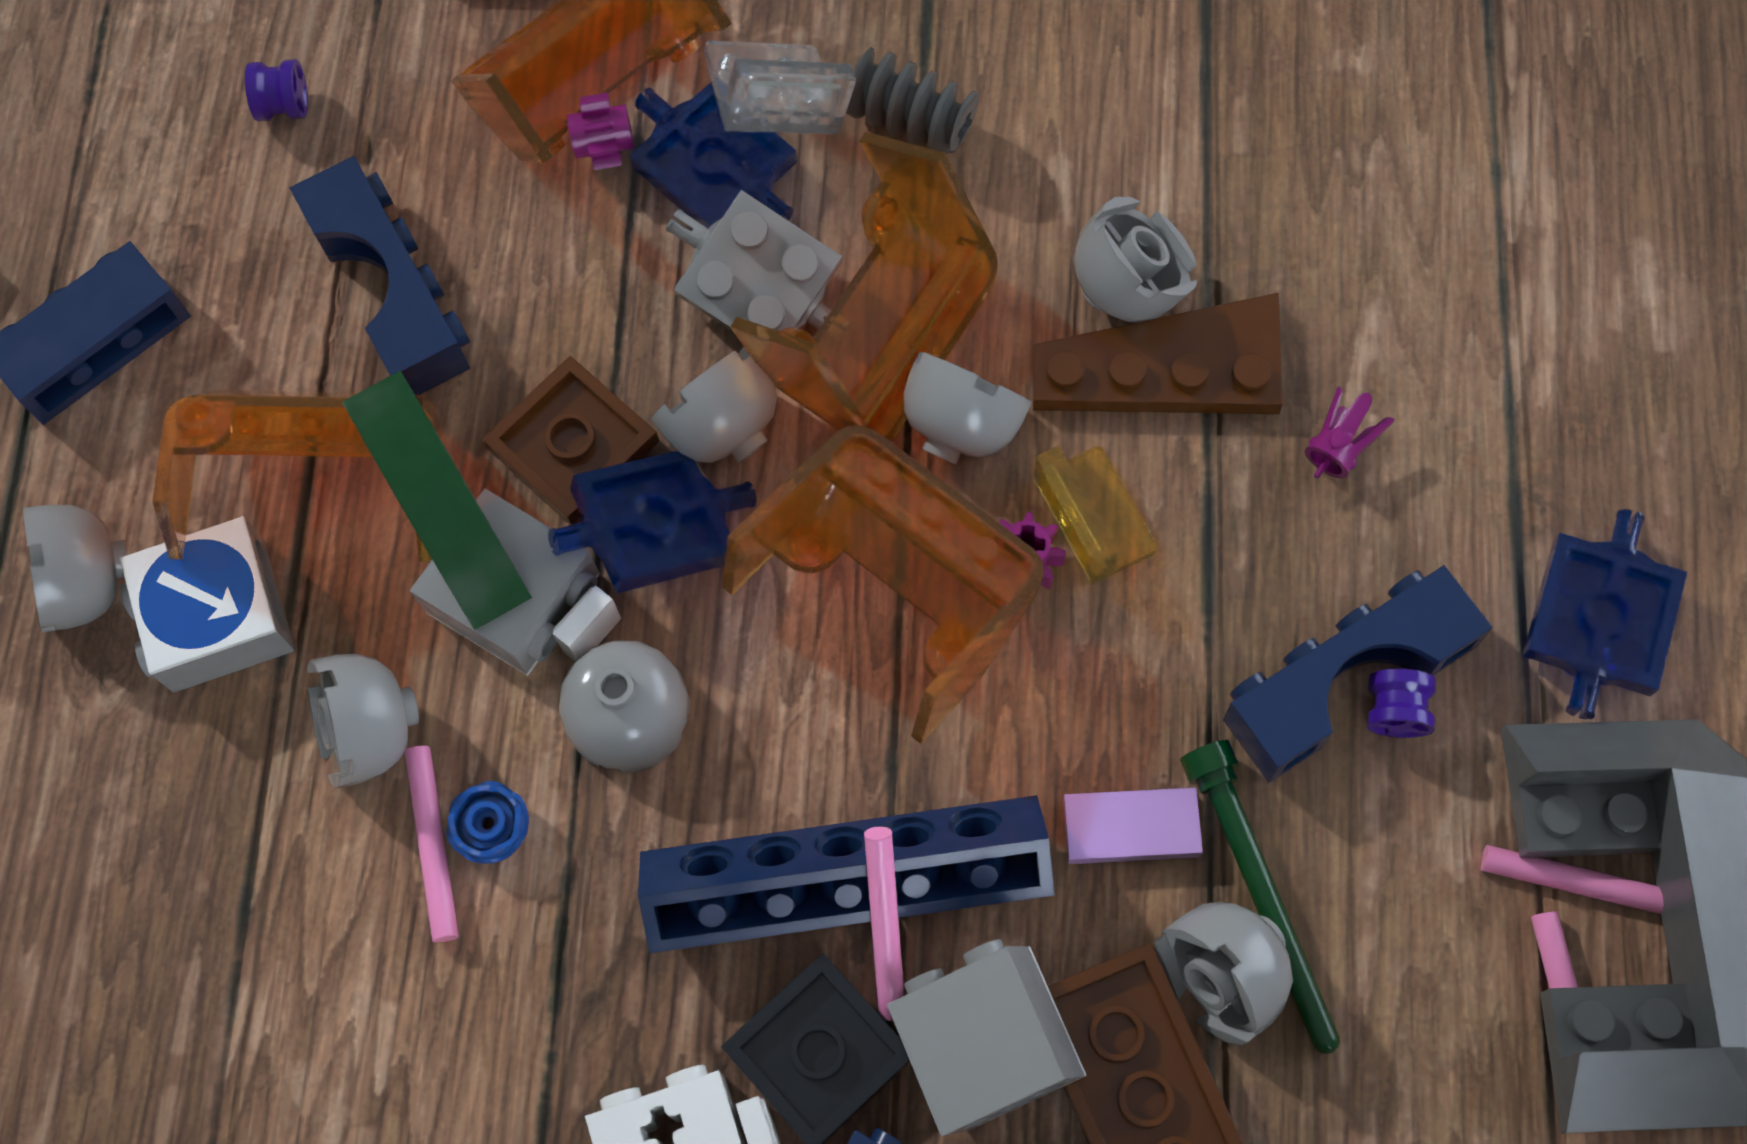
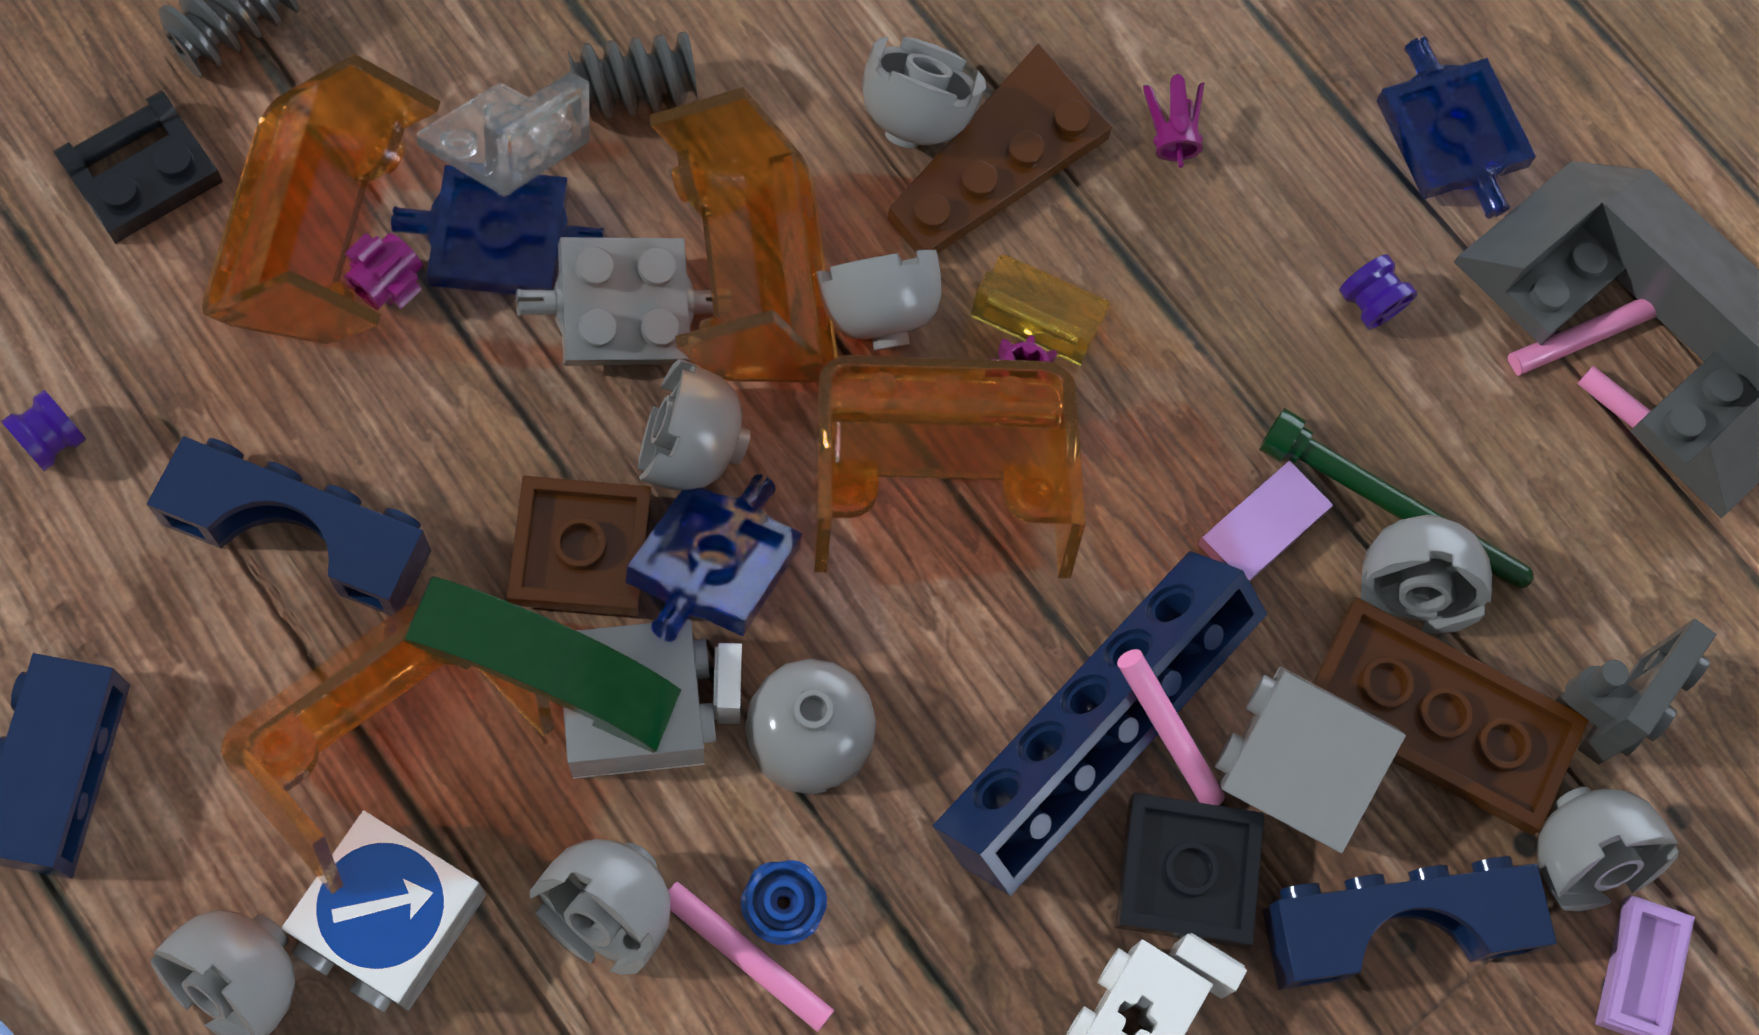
camera: 55 degrees left, 0 degrees up
dark blue arch [1223,565,1493,783] -> none

